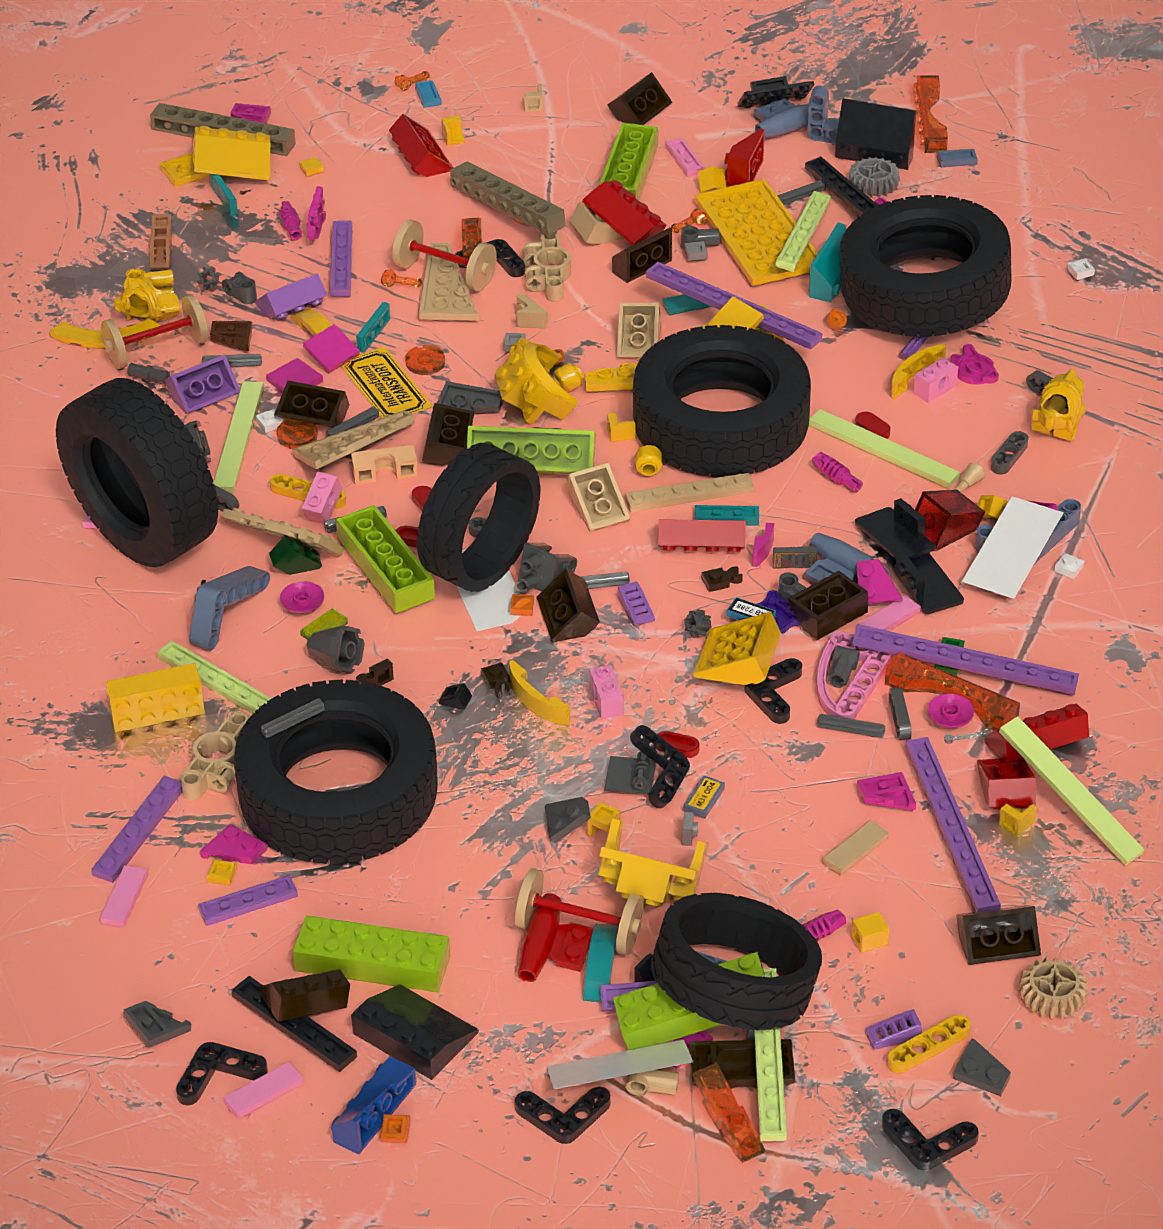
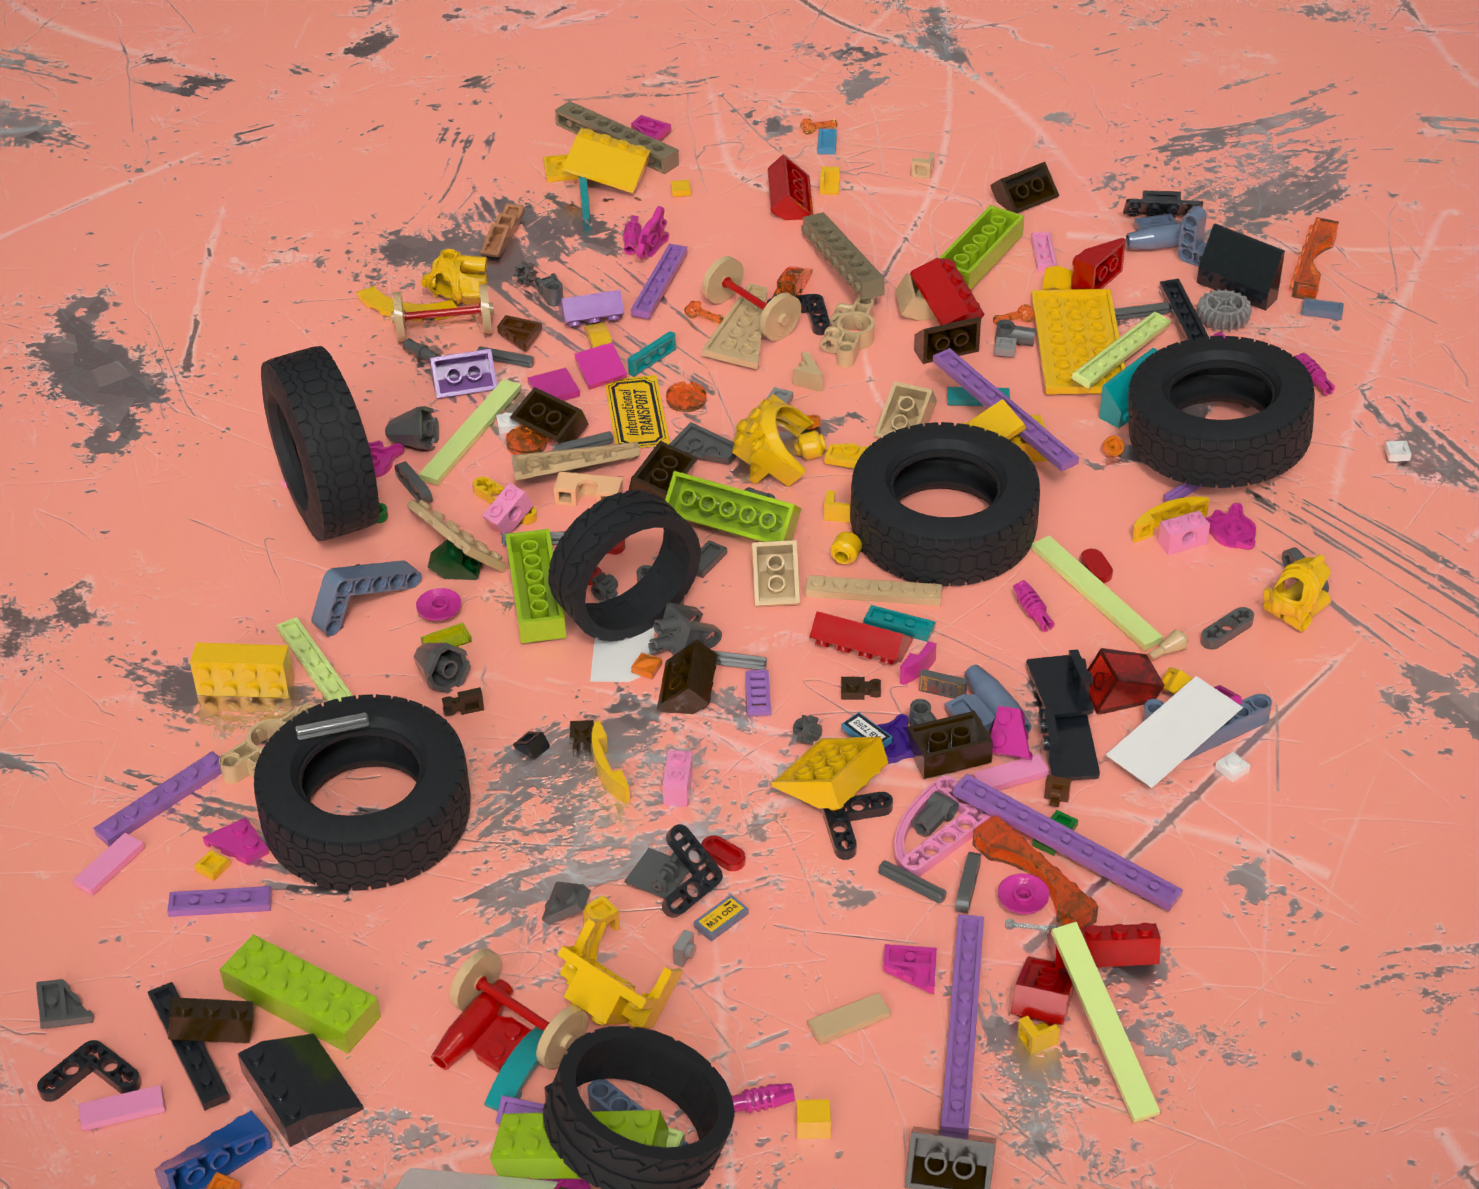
camera: 20 degrees right, 0 degrees up
none -> reddish brown tile [1044,775,1072,807]

